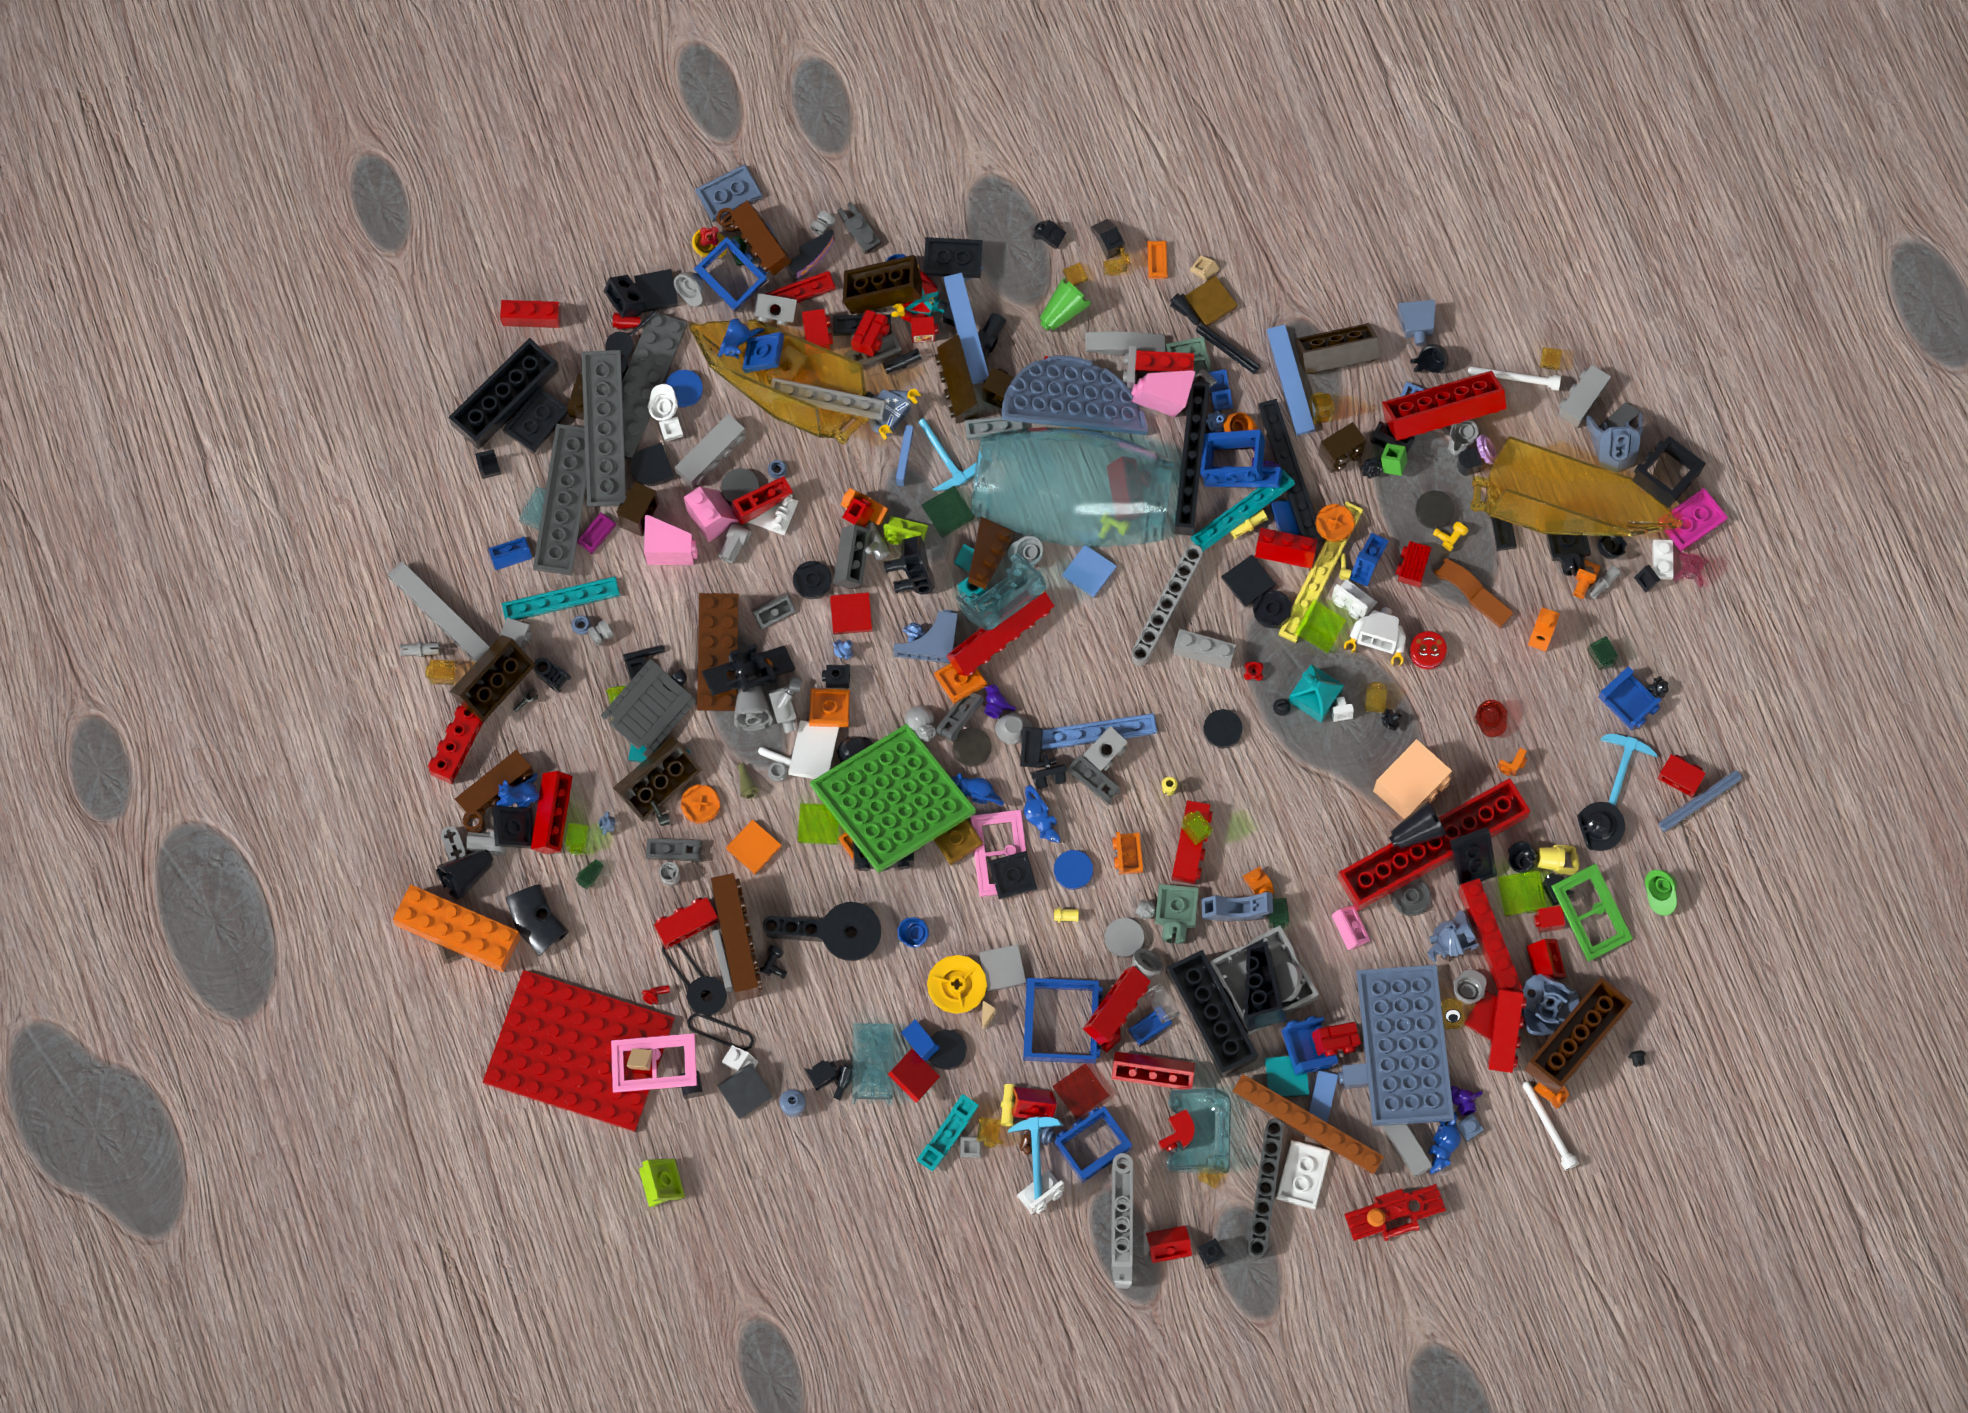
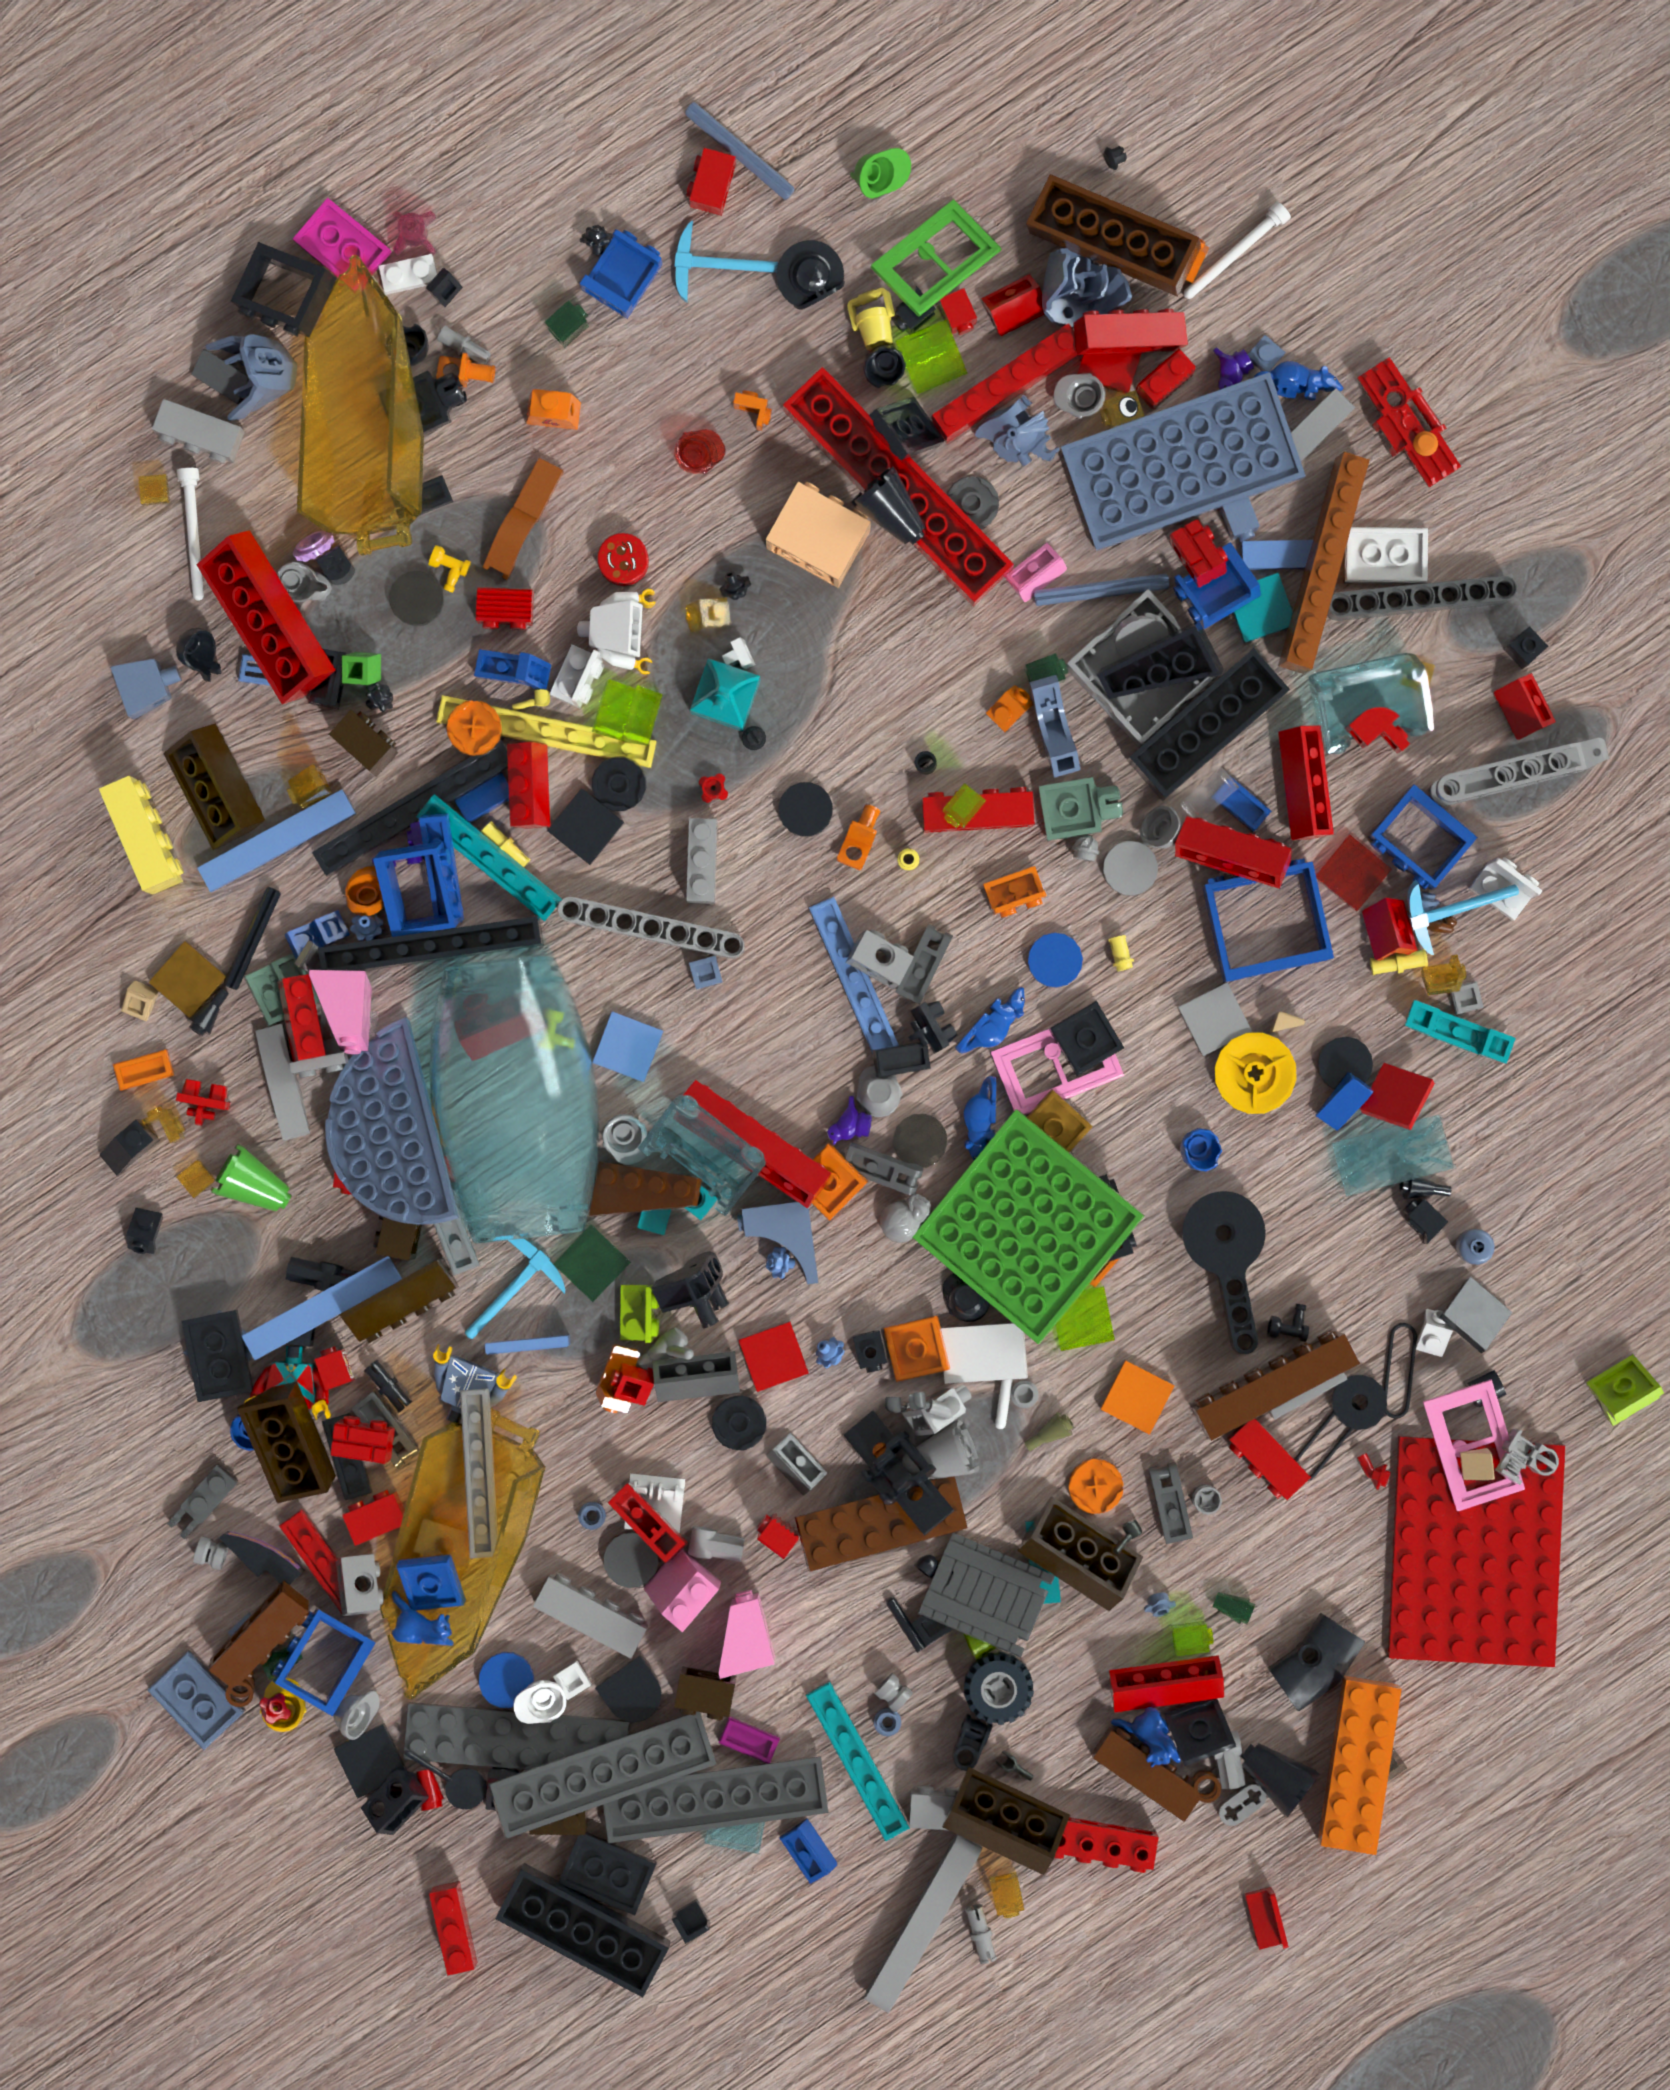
camera: 105 degrees left, 15 degrees up
none -> light yellow brick [99,776,184,894]
none -> red hips [176,1079,231,1126]
none -> sand blue plate [689,956,723,990]
none -> red brick [756,1513,799,1559]
none -> orange bracket [837,805,880,870]
none -> black hinge [914,751,937,775]
none -> black wheel [964,1651,1034,1725]
none -> sand blue axle [1034,573,1170,606]
none -> red brick [1135,348,1196,409]
none -> red panel [1244,1887,1289,1950]
none -> light grey piece [1495,1429,1559,1485]

